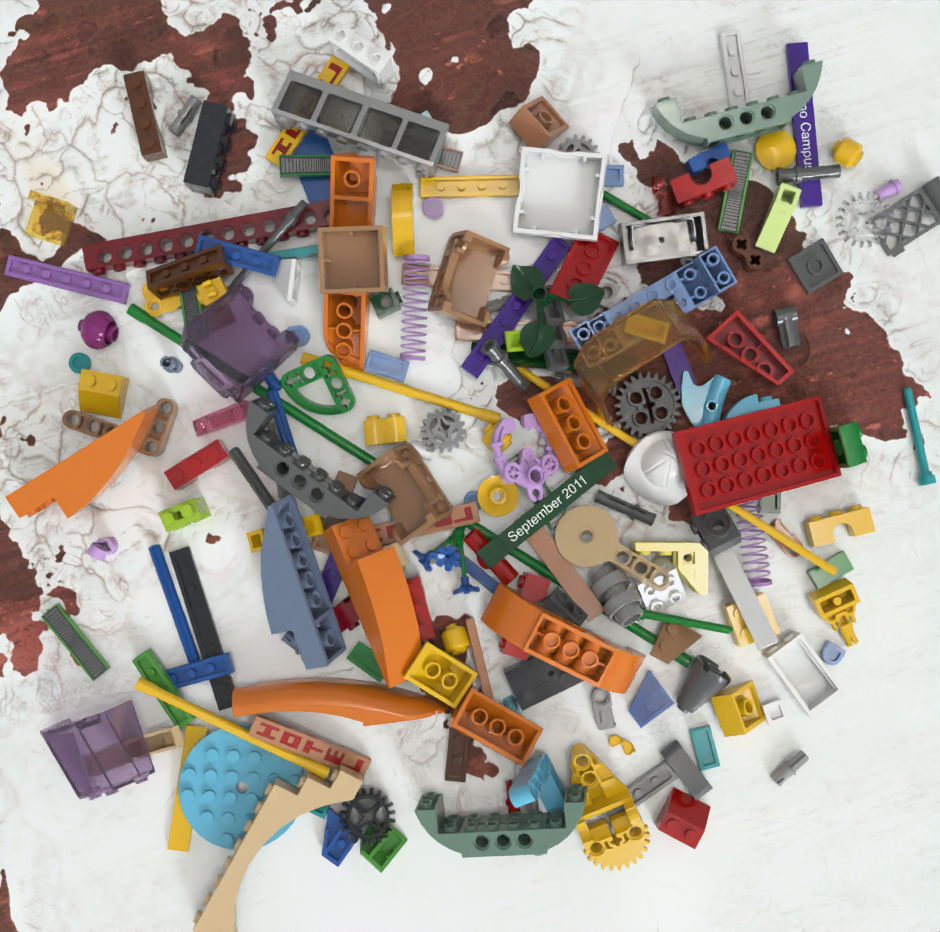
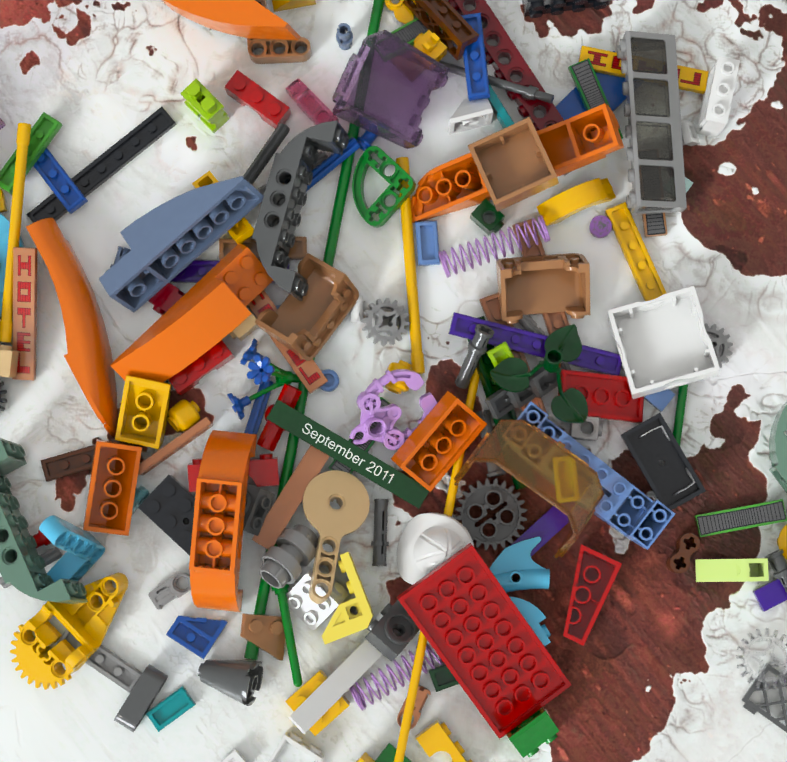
camera: 75 degrees right, 5 degrees down
tile [41,603,111,681] -> none
lavender connector [87,537,119,561] -> none
blue axle [148,544,200,663] -> none
medium blue tile [287,325,310,348] -> none
green plate [346,641,384,683] -> none
yellow brick [363,413,407,446] -> none
yellow dish [477,475,519,517] -> none
nougat slope [508,96,570,148] -> none
medium blue tile [604,165,624,187] -> none
yellow piece [608,734,636,755] -> none
clear red connector [651,175,675,217] -> none
red slope [654,786,711,849] -> none
red arch [669,157,738,208] -> none
blue piece [684,142,731,177] -> none
yellow slope [711,680,766,737] -> none
dark grey piece [772,305,801,349] -> none
dark grey tile [786,238,844,295] -> none

